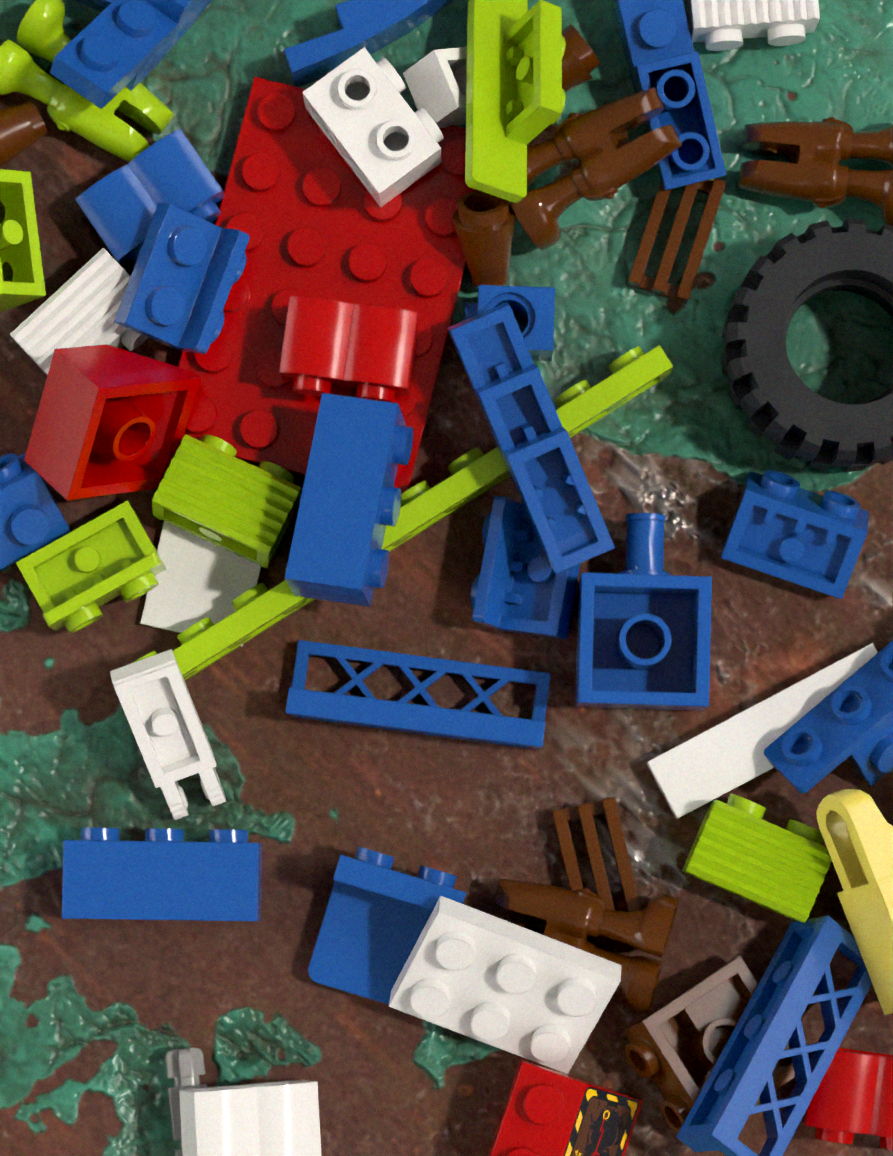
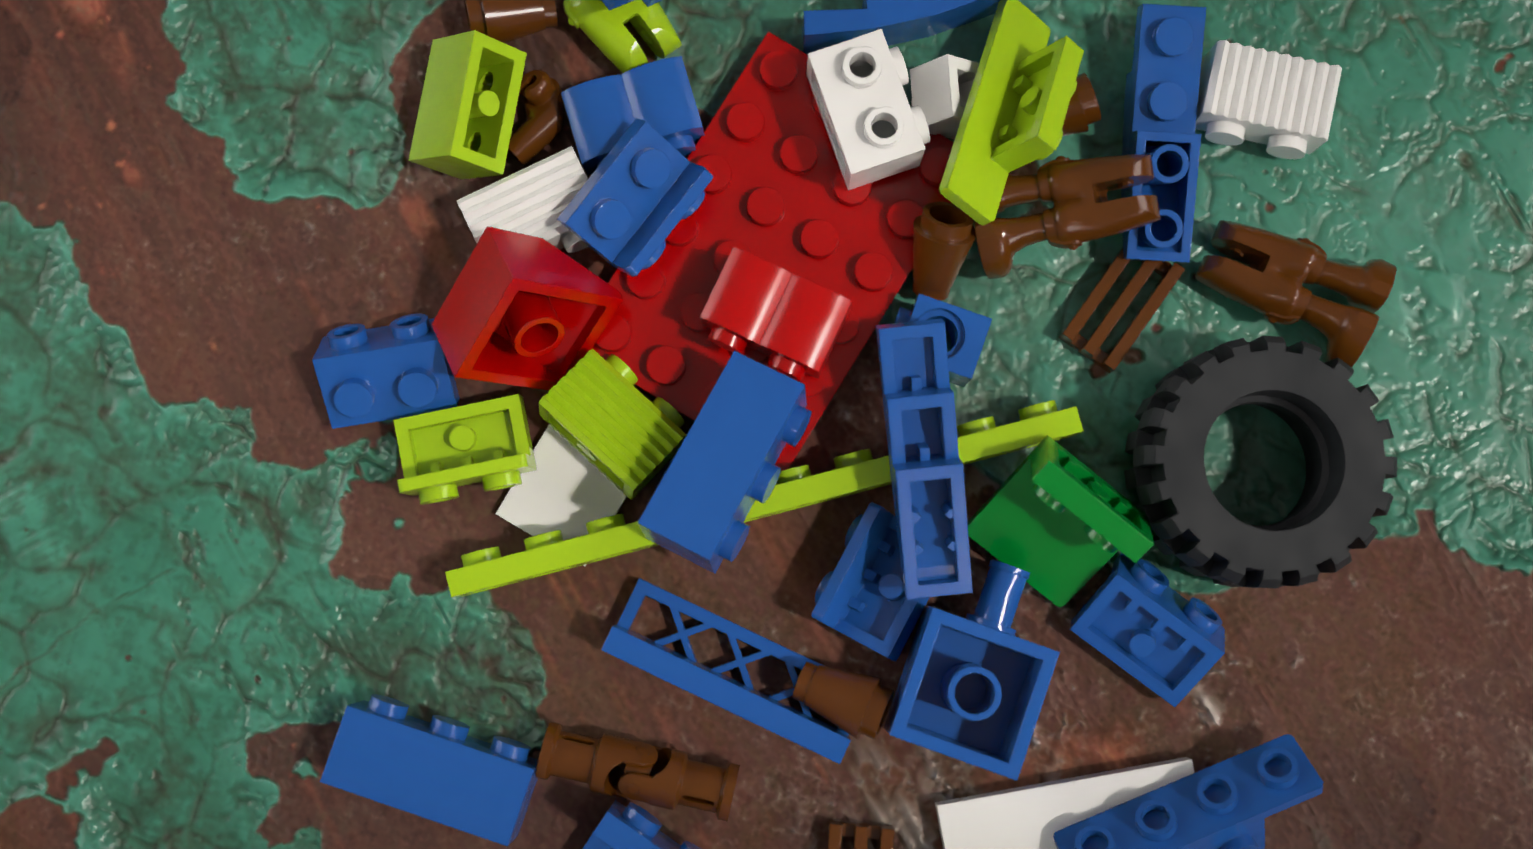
camera: 20 degrees right, 0 degrees up
white hinge [110,649,226,820] -> none
none -> reddish brown arm [508,70,564,166]
none -> reddish brown piece [536,722,740,821]
none -> reddish brown cone [792,662,894,740]
none -> green bracket [967,435,1154,607]

